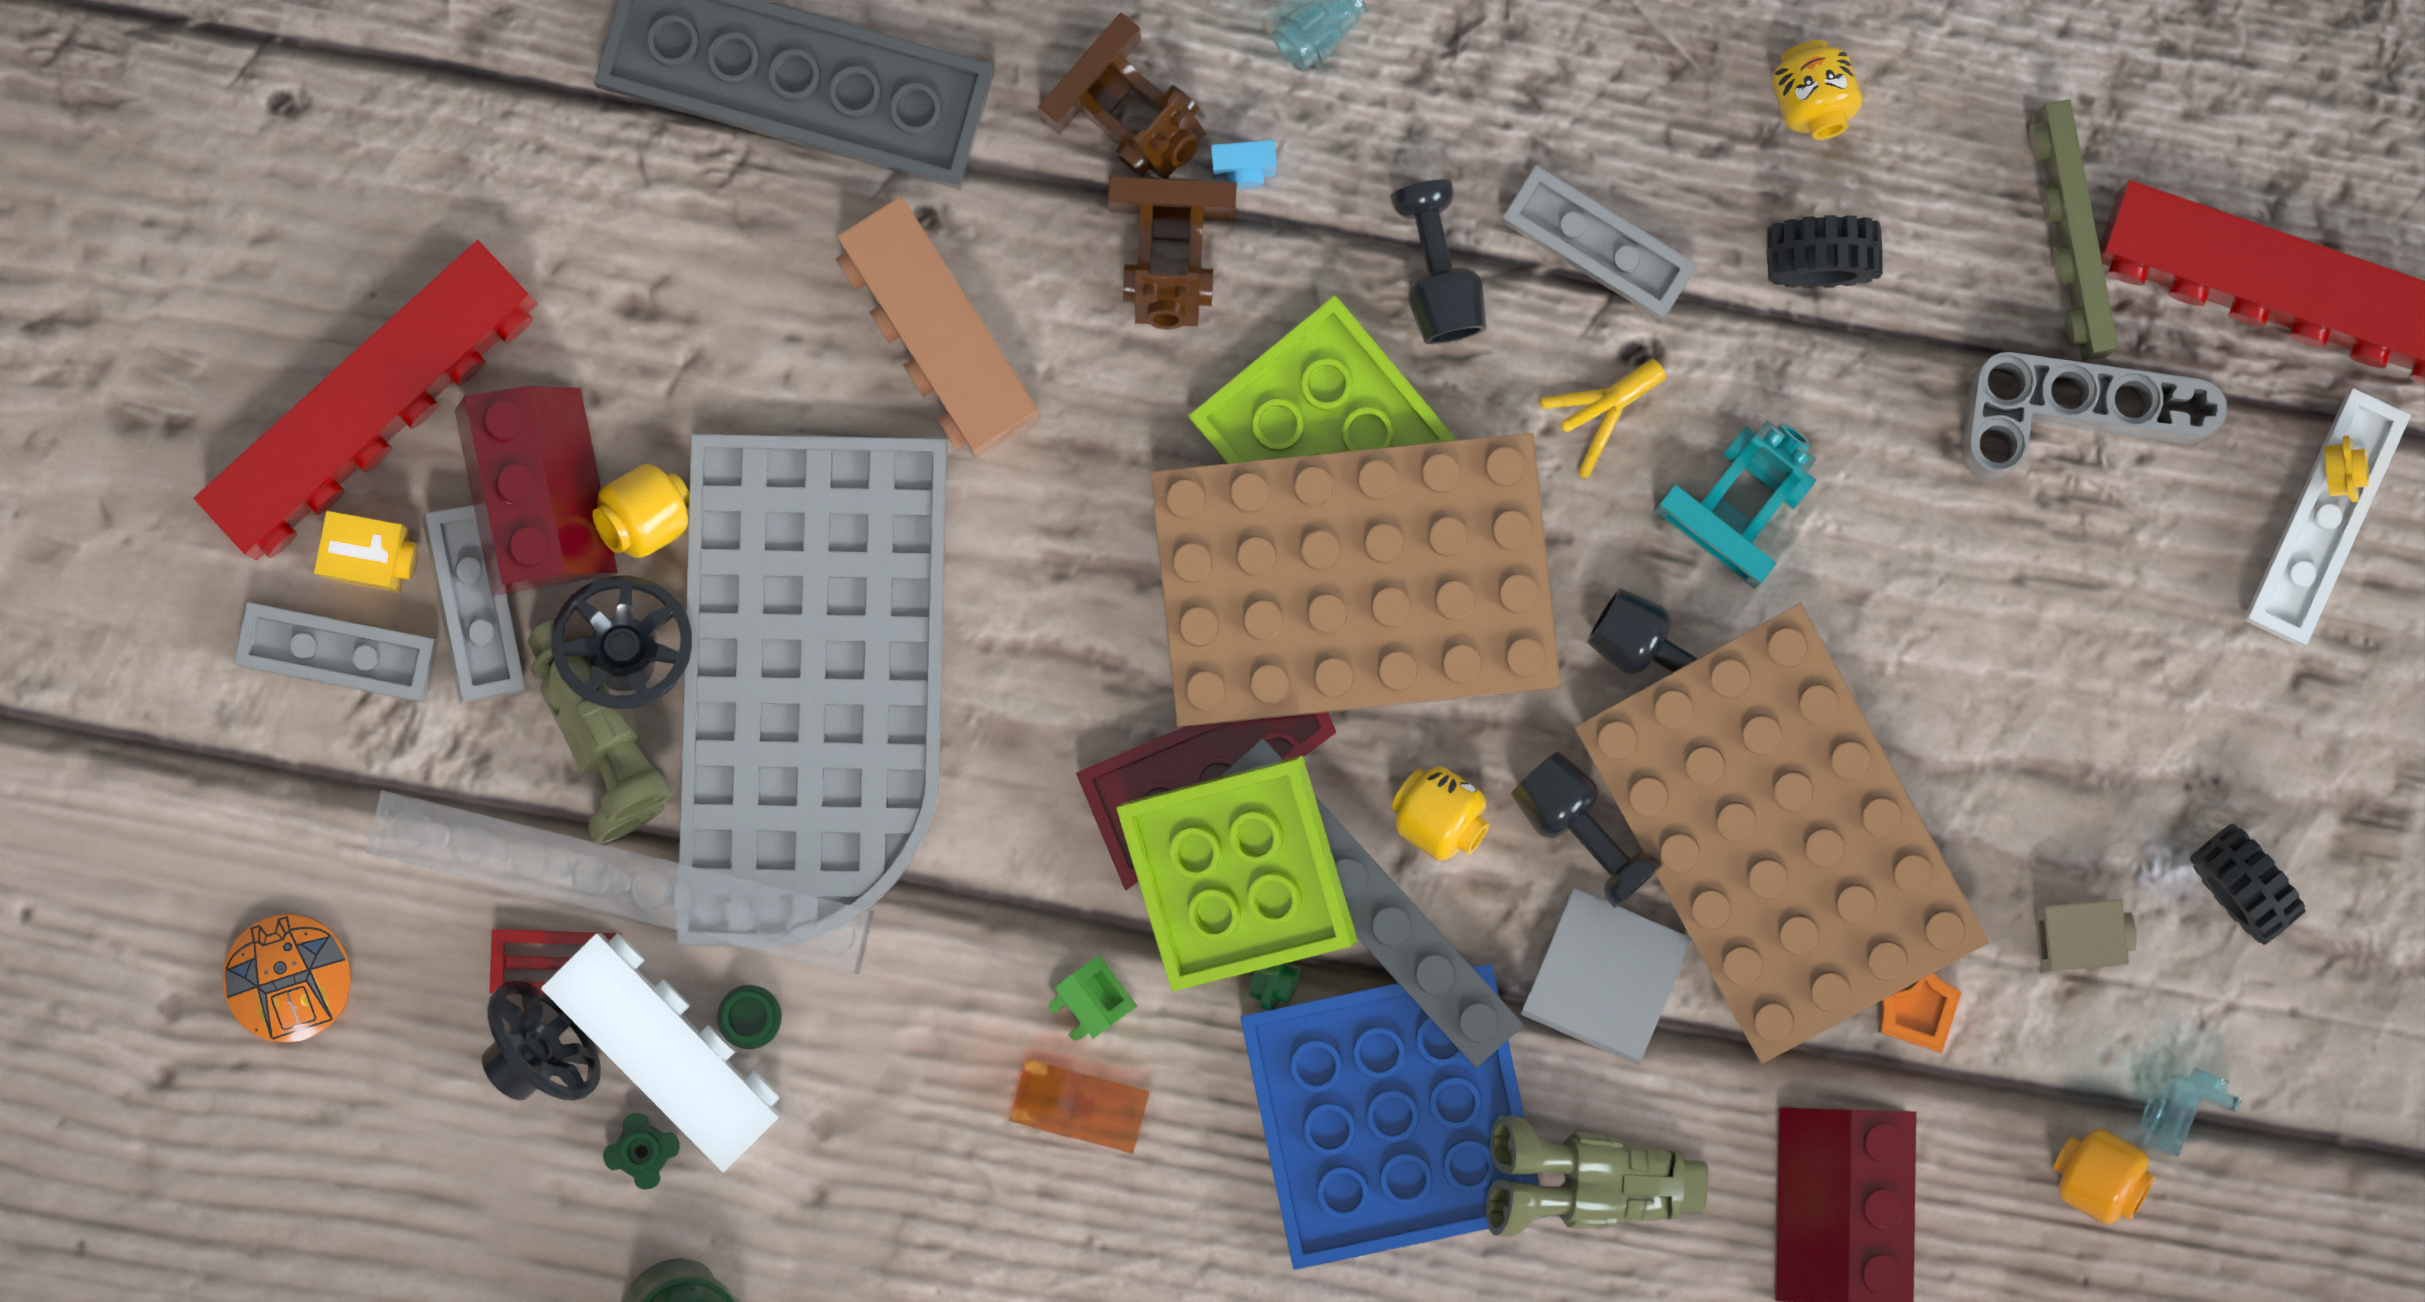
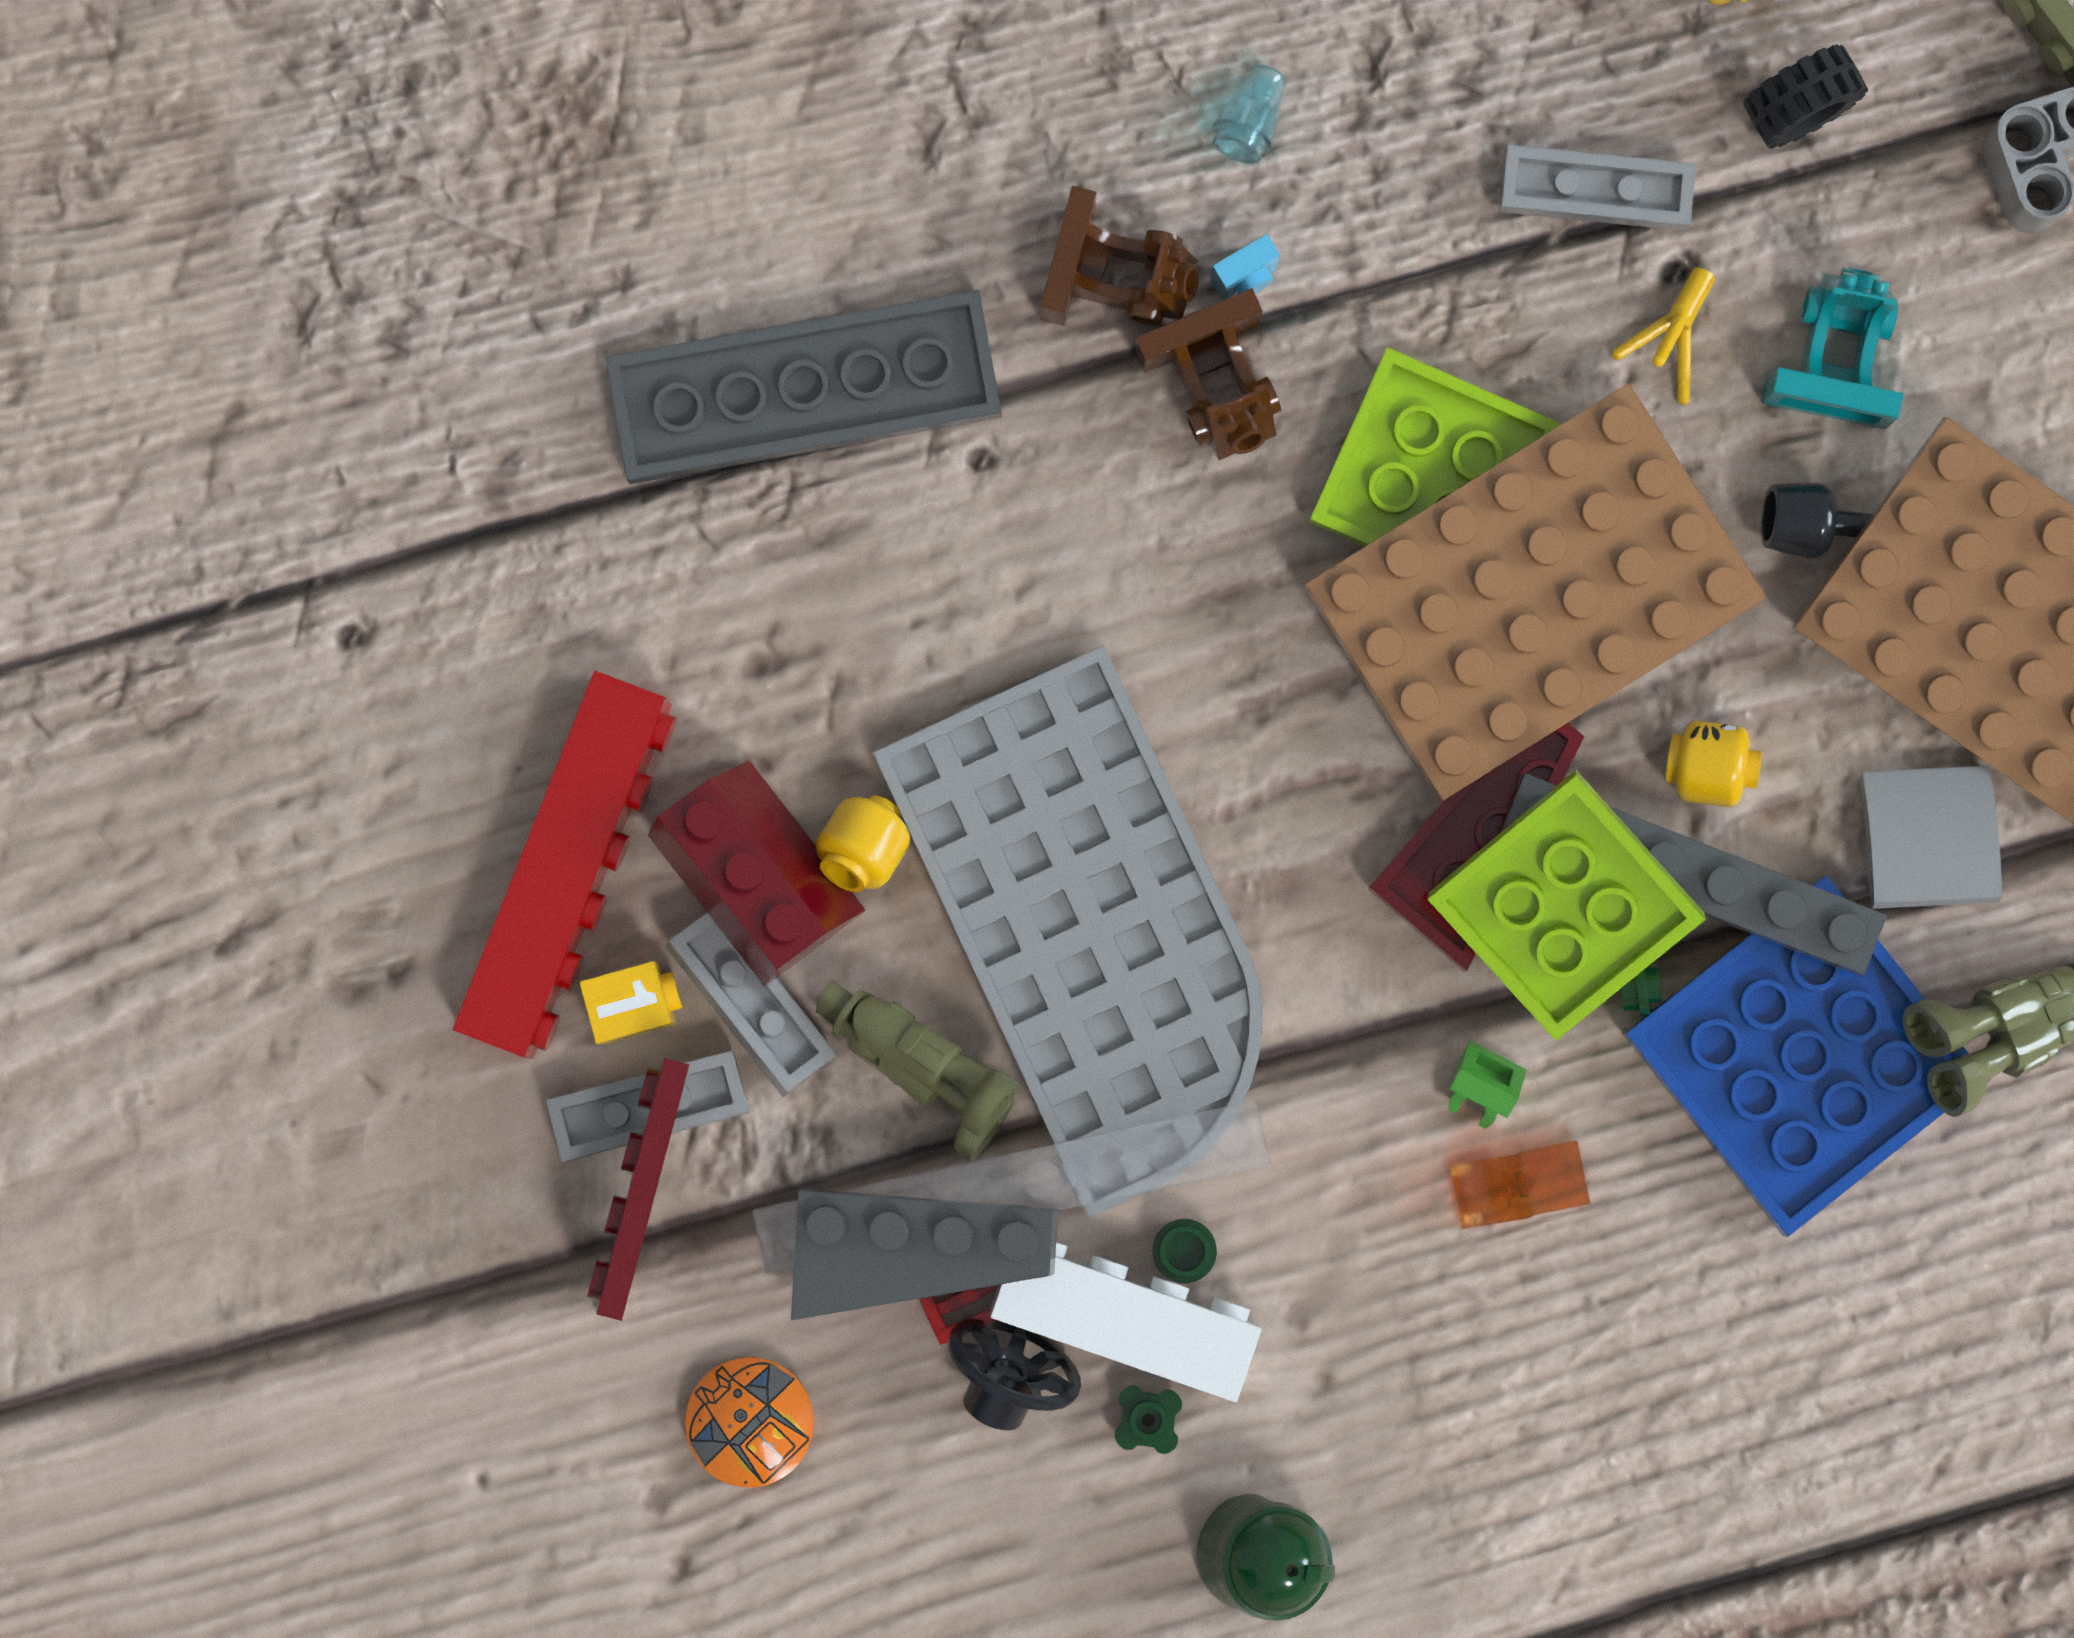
camera: 25 degrees left, 0 degrees up
black wheel [551,575,692,709] -> none
nougat brick [835,195,1040,458] -> none
black piece [1390,179,1487,344] -> none
black piece [1511,751,1662,909] -> none
none -> dark red wing [587,1058,690,1321]
none -> dark grey wing [791,1189,1058,1320]

